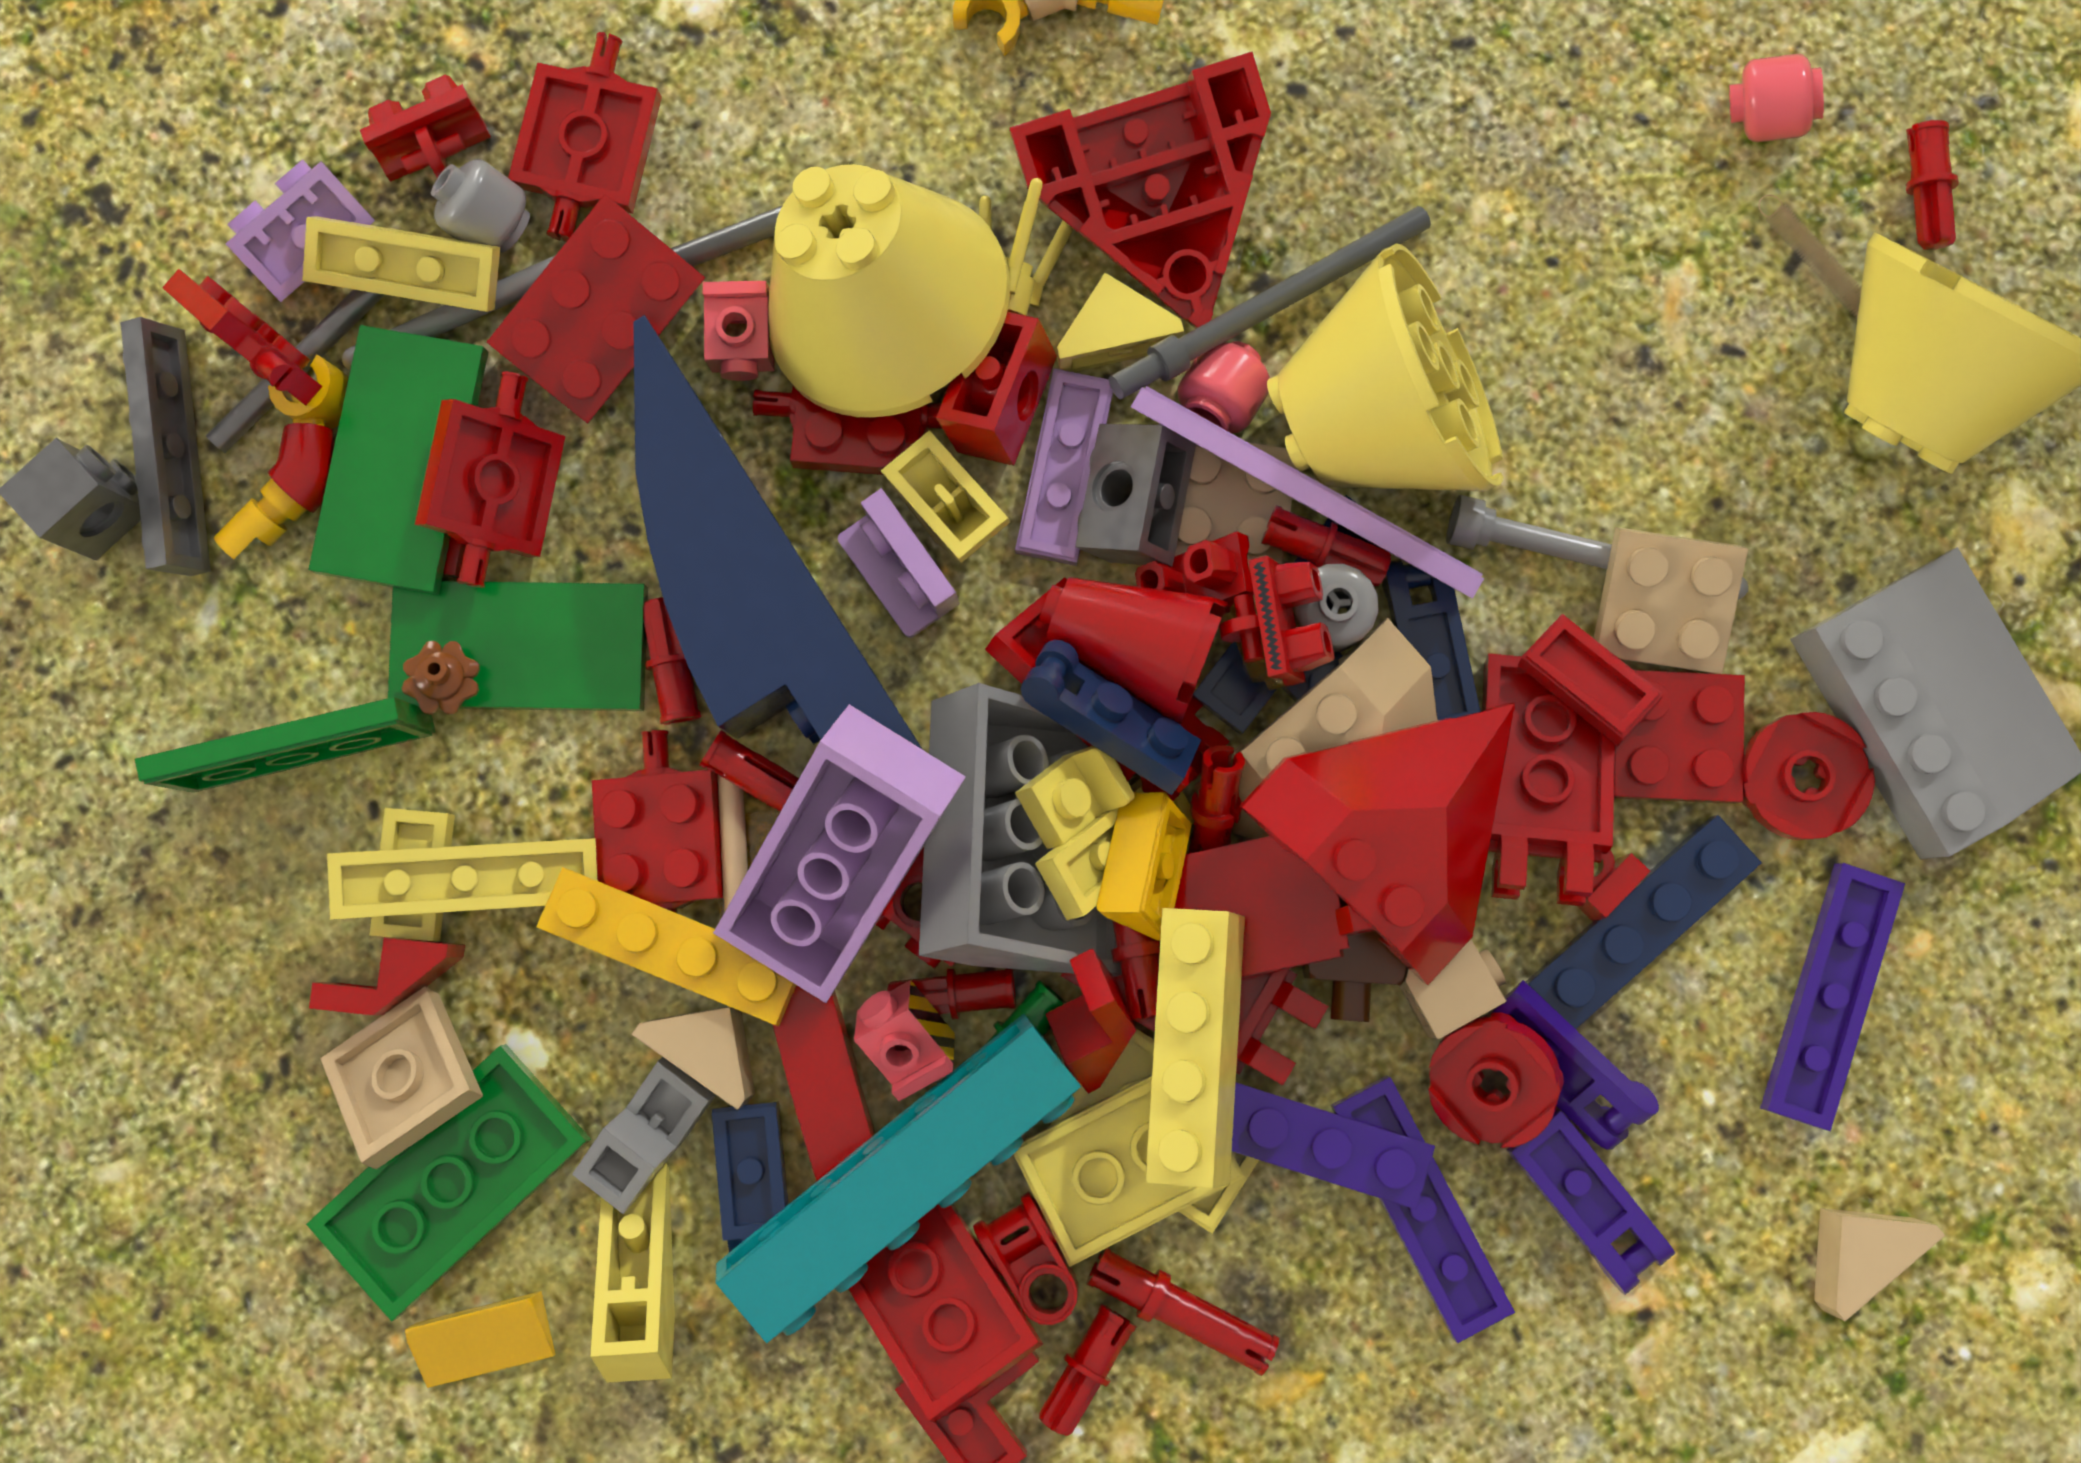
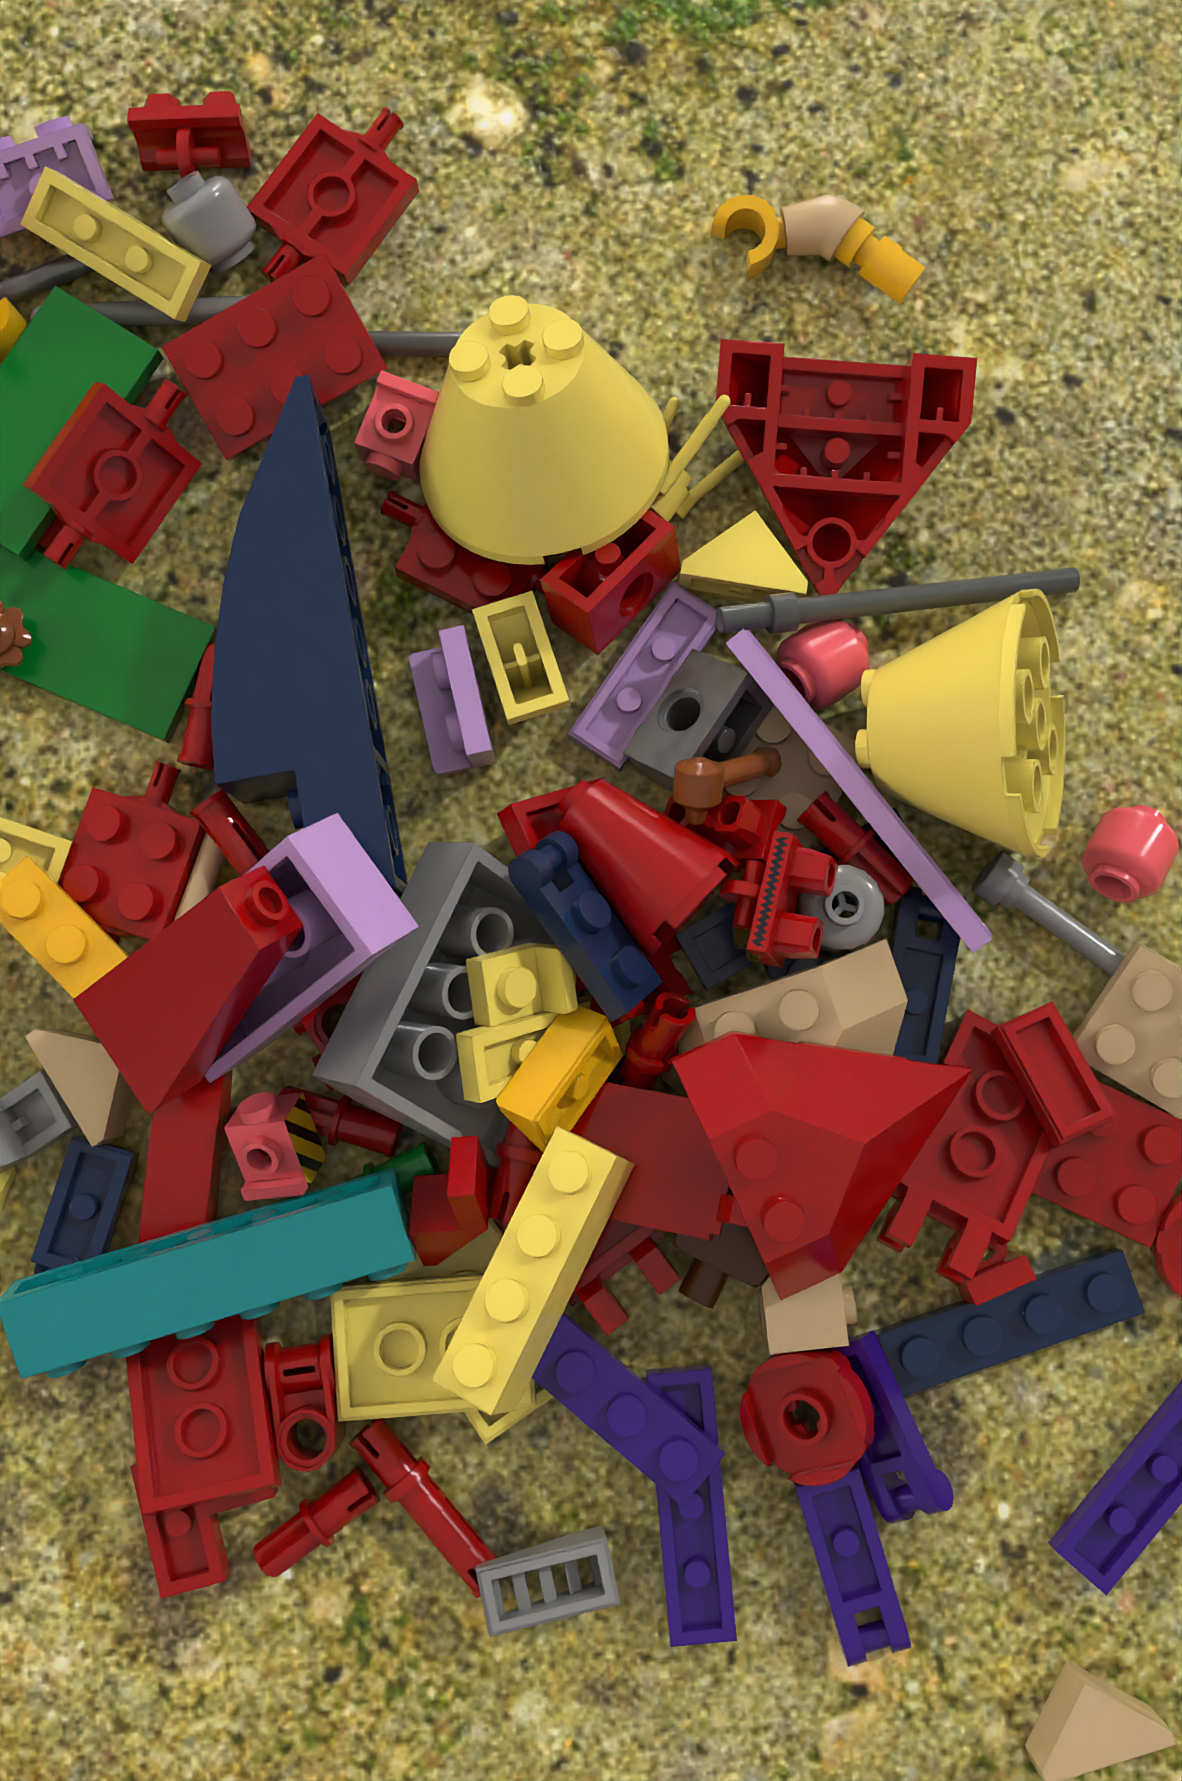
camera: 20 degrees right, 0 degrees up
none -> red slope [73,865,304,1115]
none -> light grey slope [475,1525,620,1637]
none -> dark orange piece [673,746,782,825]
none -> coral head [1081,805,1179,903]

